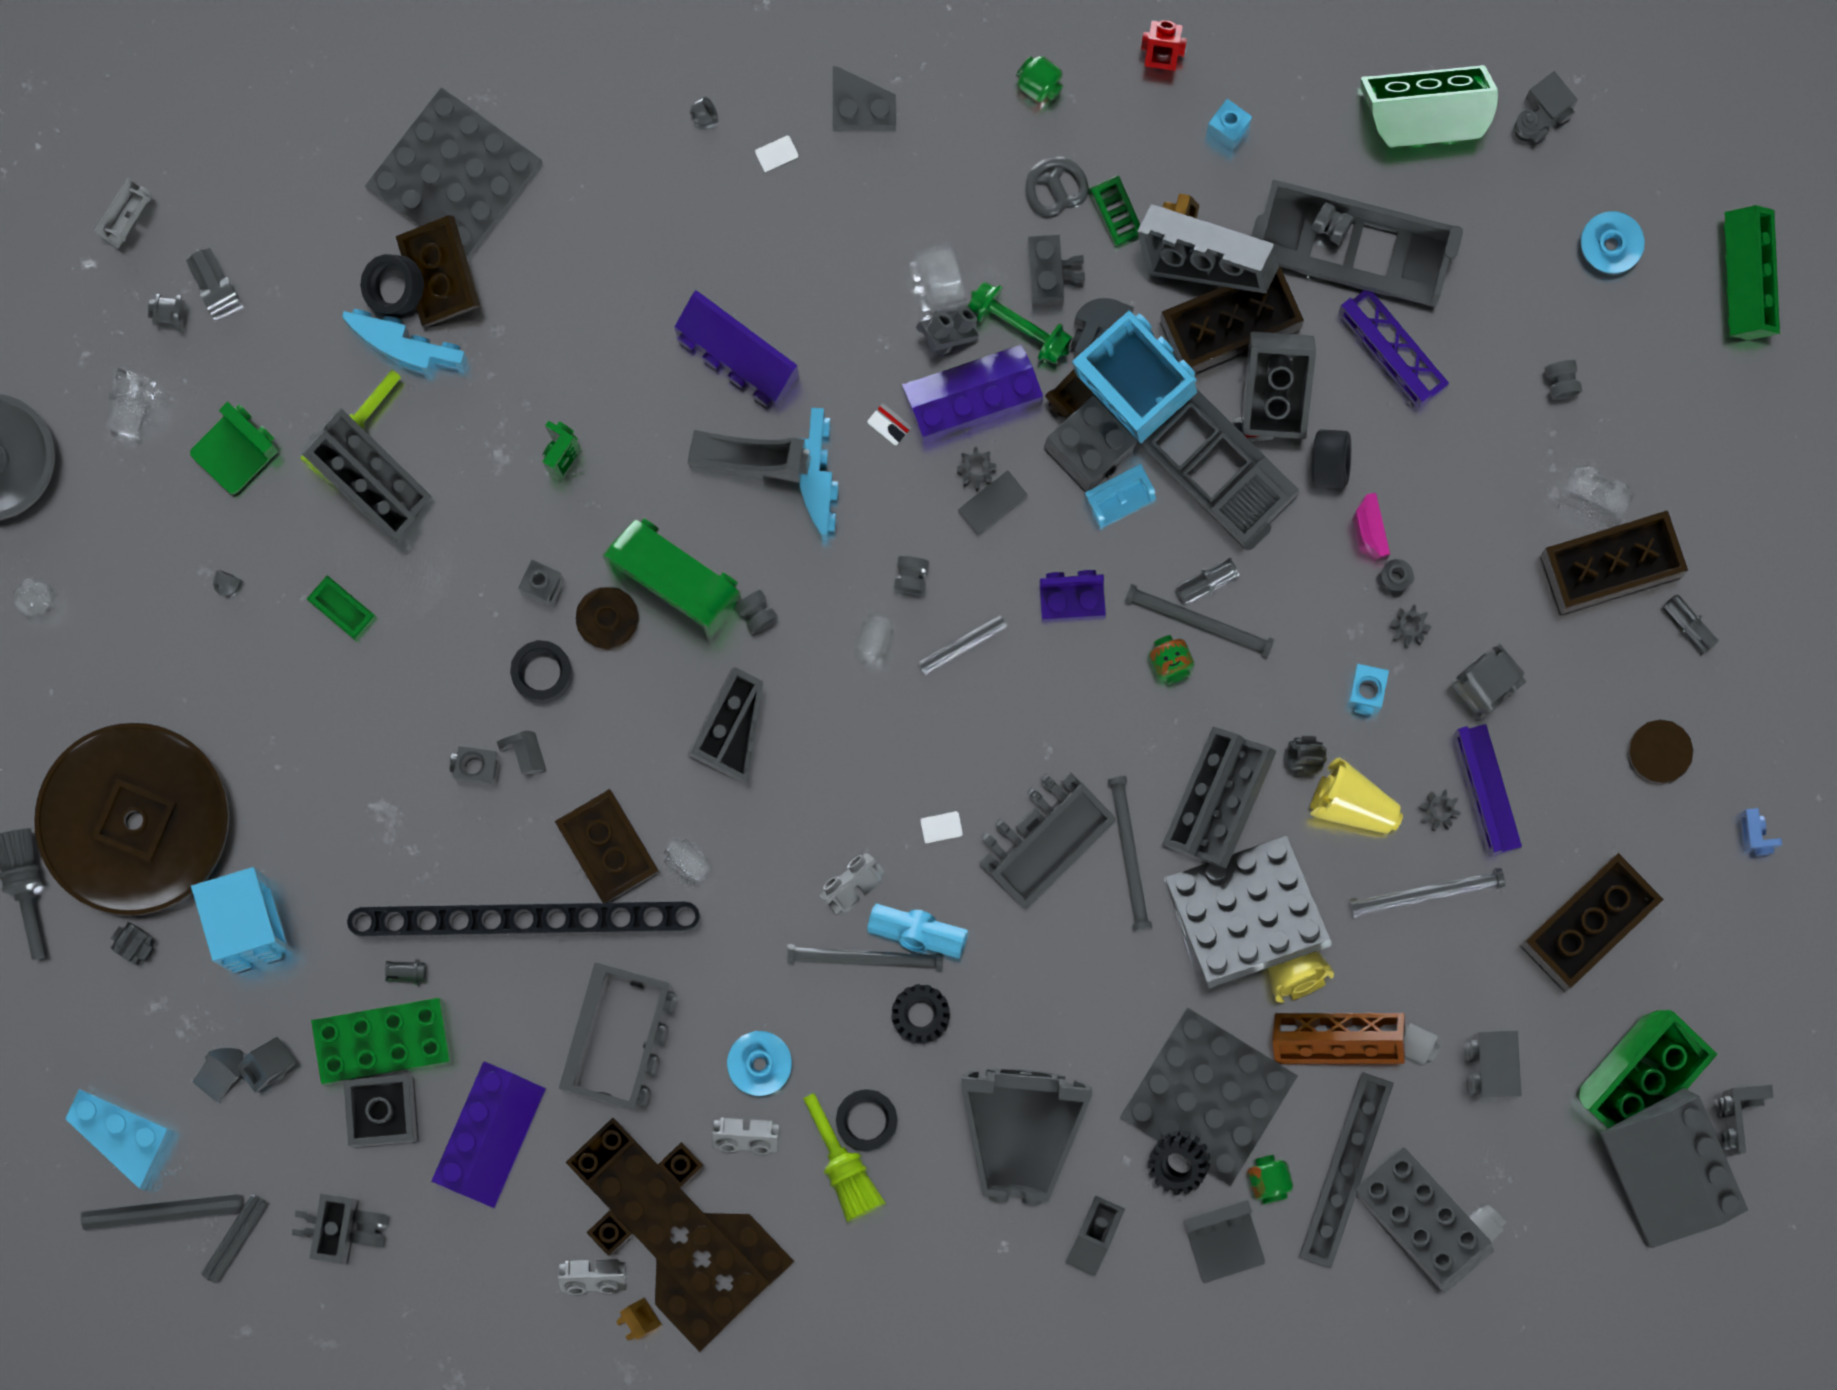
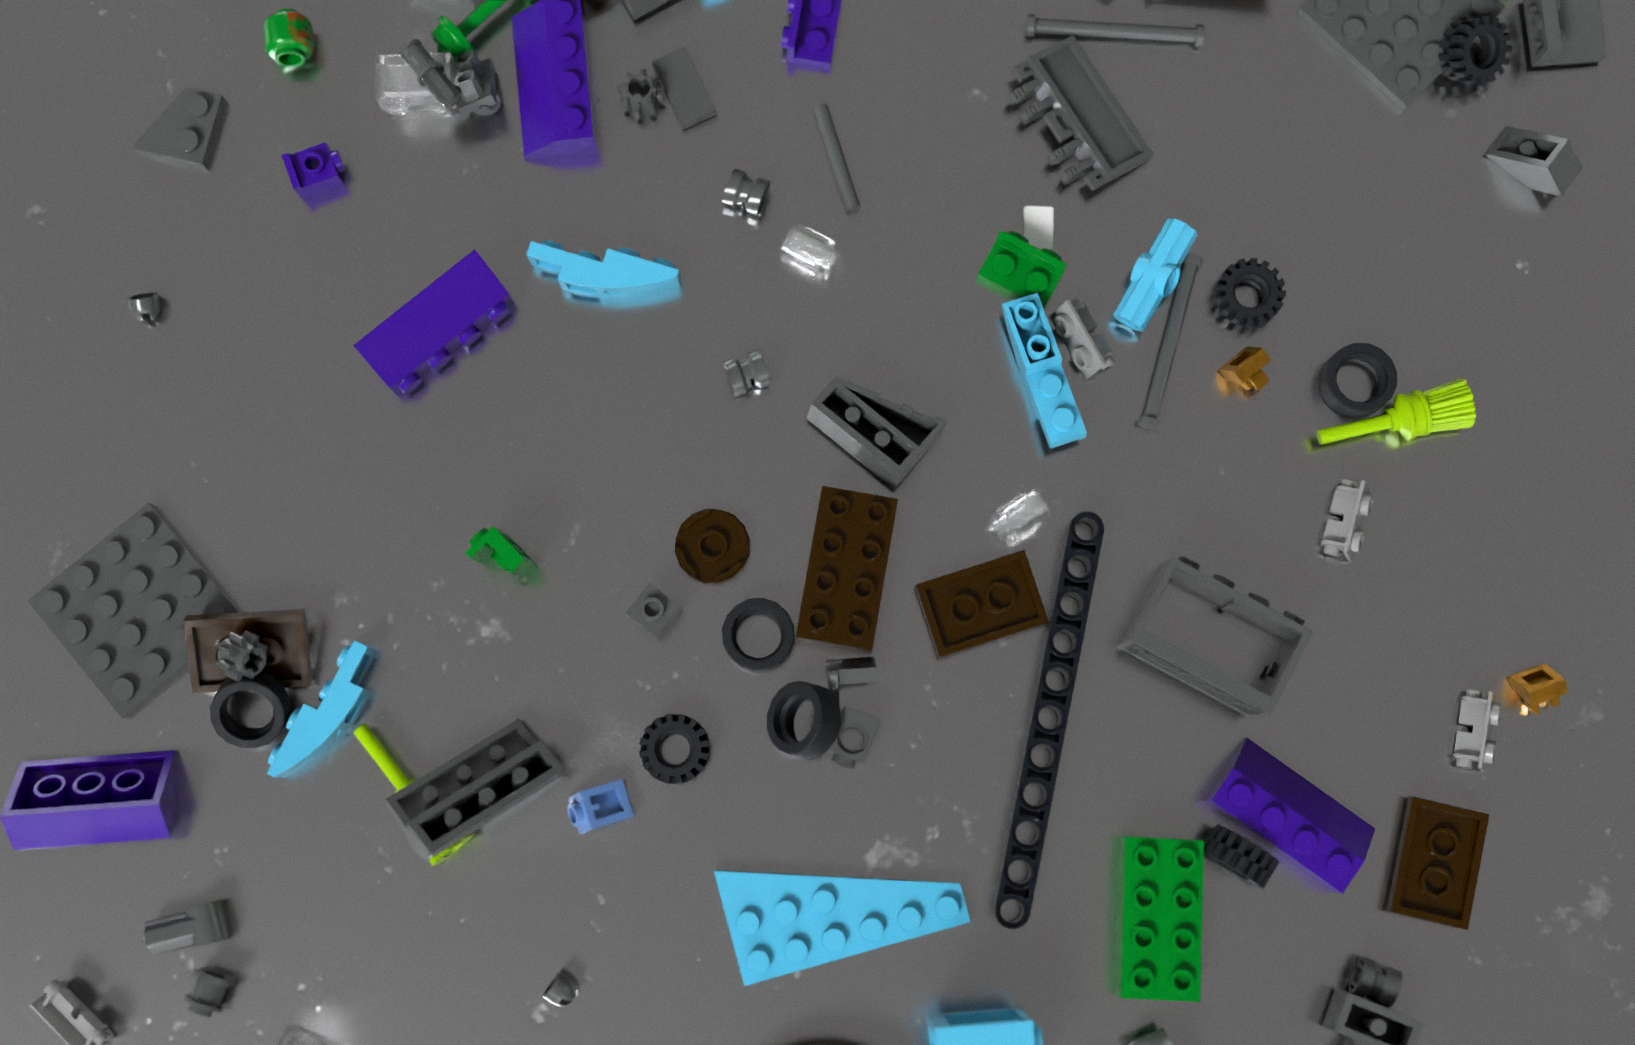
camera: 80 degrees left, 0 degrees up
green bracket [190,401,278,495] -> none
green tile [306,575,376,641] -> none
dark grey brick [343,1075,418,1148] -> none
dark grey pin [385,959,427,985] -> none
dark brown piece [565,1118,795,1352] -> none
green windscreen [603,518,742,641] -> none
dark grey arch [687,430,811,483] -> none
medium azure dish [727,1031,792,1096] -> none
white sticker [755,135,799,172] -> none
sticker [867,404,911,445] -> none
dark grey cone [961,1069,1092,1205] -> none
none -> dark purple slope [0,750,179,850]
none -> dark grey gear [216,631,268,682]
none -> green head [264,8,314,67]
none -> dark purple brick [281,142,346,200]
none -> dark grey axle [400,39,460,107]
none -> medium blue bracket [567,779,634,834]
none -> black tyre [639,714,710,784]
none -> medium azure wing [714,870,971,986]
none -> black tyre [767,681,841,758]
none -> dark brown brick [796,486,898,654]
none -> green bracket [977,230,1067,309]
none -> medium azure slope [1001,293,1087,449]
none -> black tyre [1204,825,1279,889]
none -> pearl gold tile [1219,346,1271,391]
none -> dark brown plate [1386,796,1490,930]

